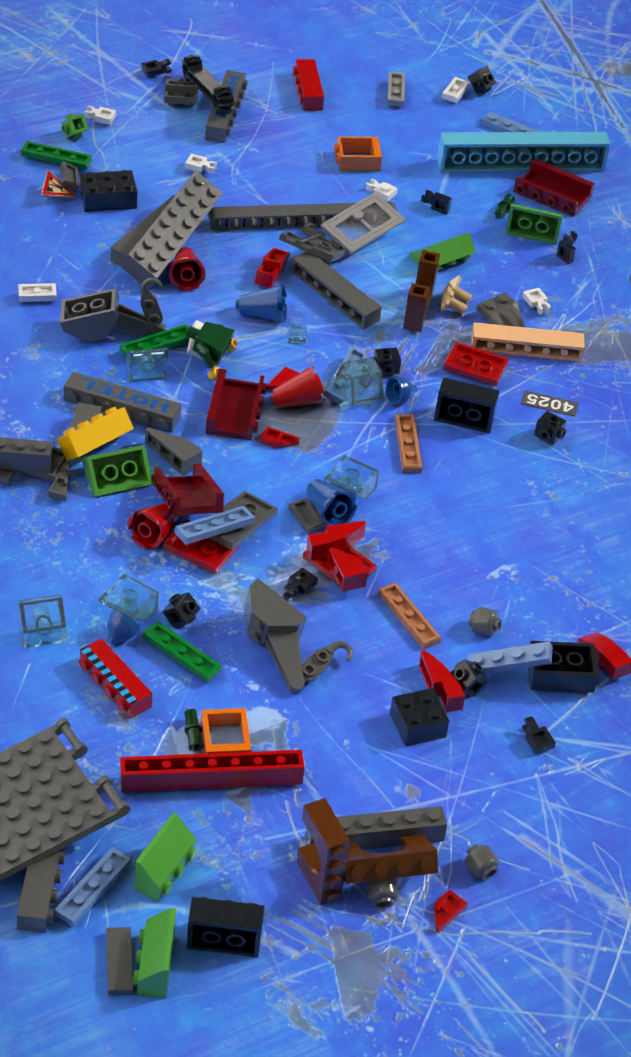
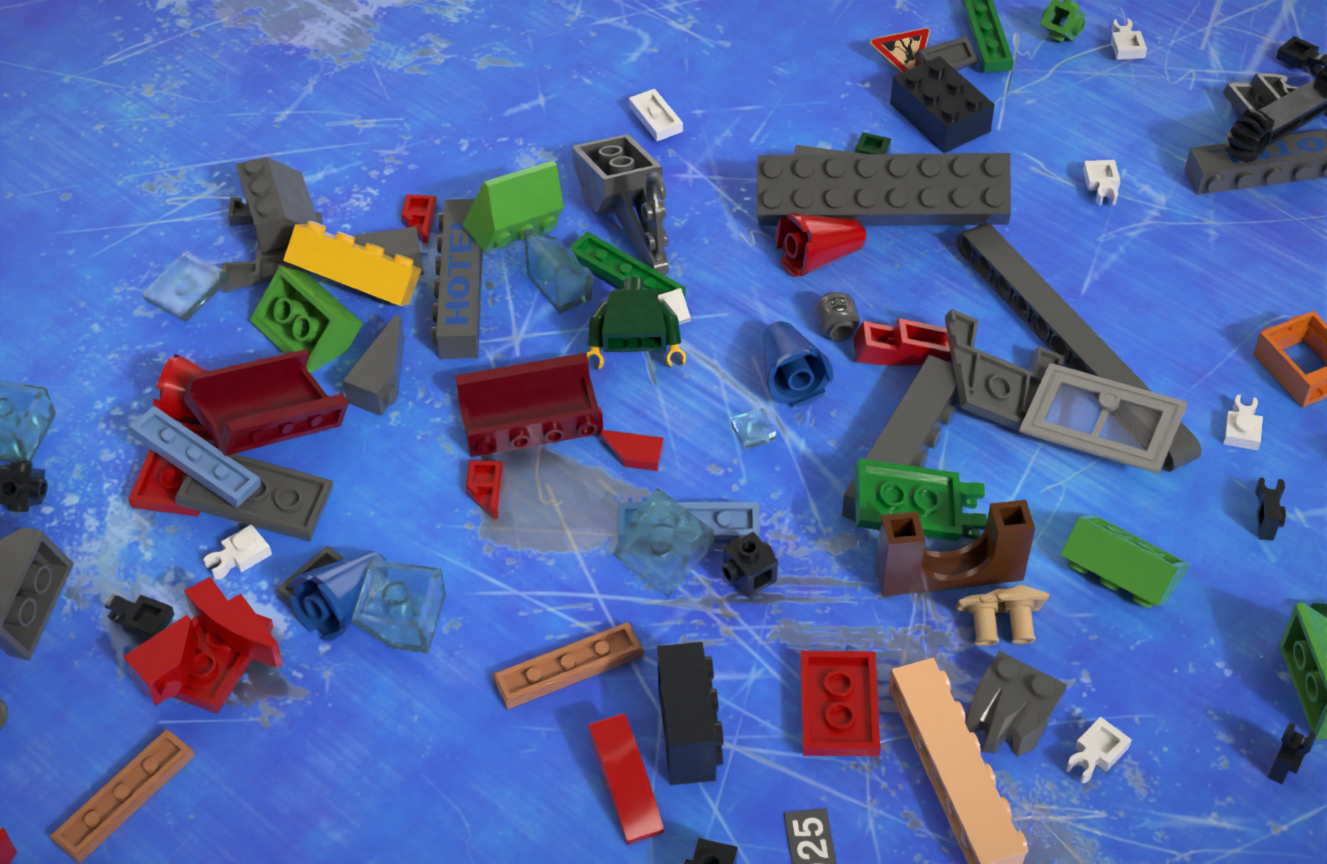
camera: 75 degrees right, 5 degrees up
red cone [270,366,326,408] -> none
blue helmet [385,376,417,405] -> none
none -> clear light blue tile [142,251,230,322]
none -> white plate [204,524,272,580]
none -> red tile [401,194,437,243]
none -> bright green slope [462,160,564,252]
none -> red slope [588,713,664,845]
none -> dark grey head [814,292,860,341]
none -> dark green tile [854,132,891,154]
none -> green tile [854,458,987,541]

